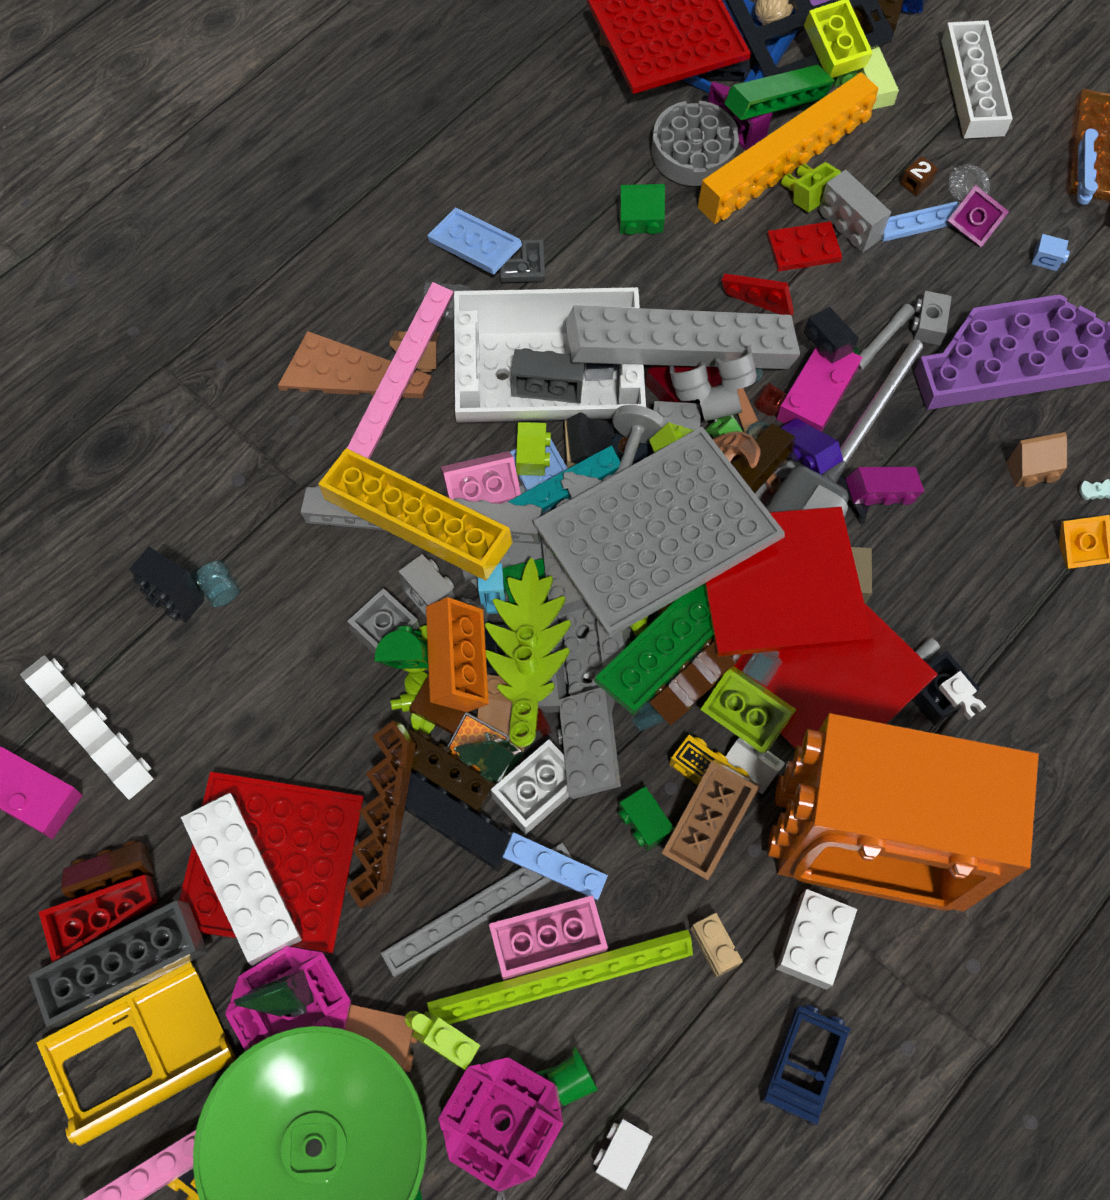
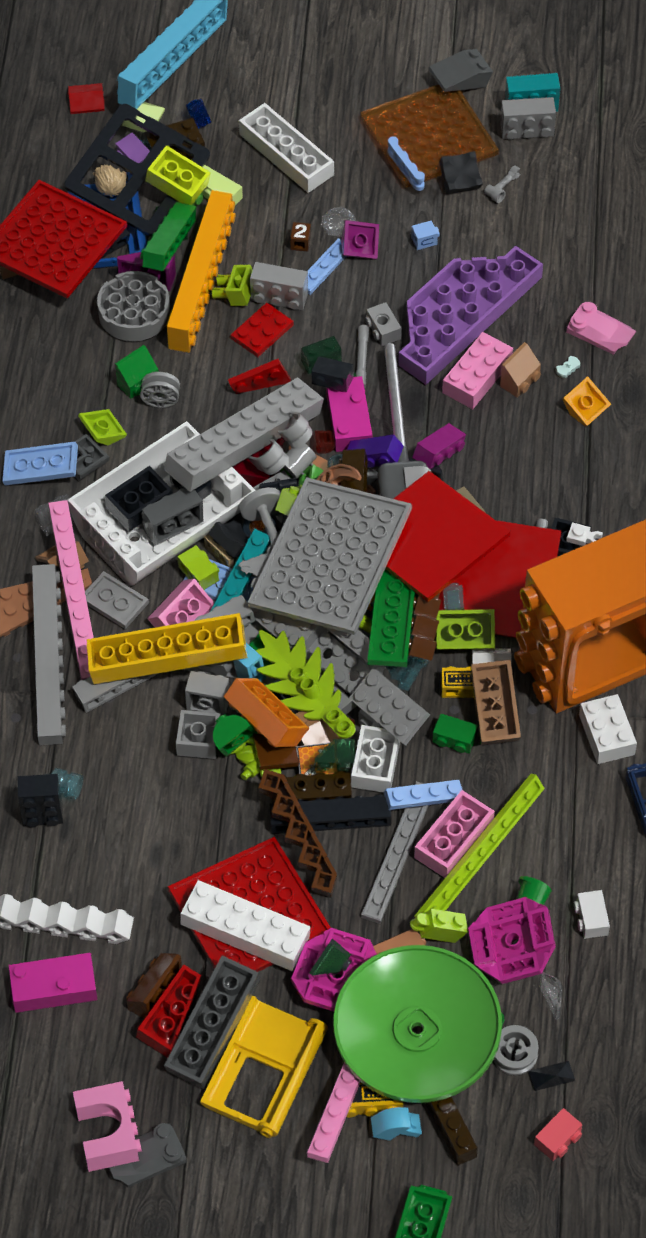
camera: 35 degrees left, 10 degrees down
tan brick [690,913,743,978] -> none
none -> light grey brick [32,564,66,745]
none -> lime slope [78,409,127,446]
none -> light grey plate [85,571,149,629]
none -> black brick [105,465,173,532]
none -> light grey wheel [140,372,180,408]
none -> black axle [259,478,298,492]
none -> clear green brick [301,336,342,374]
none -> bright pink brick [442,332,513,409]

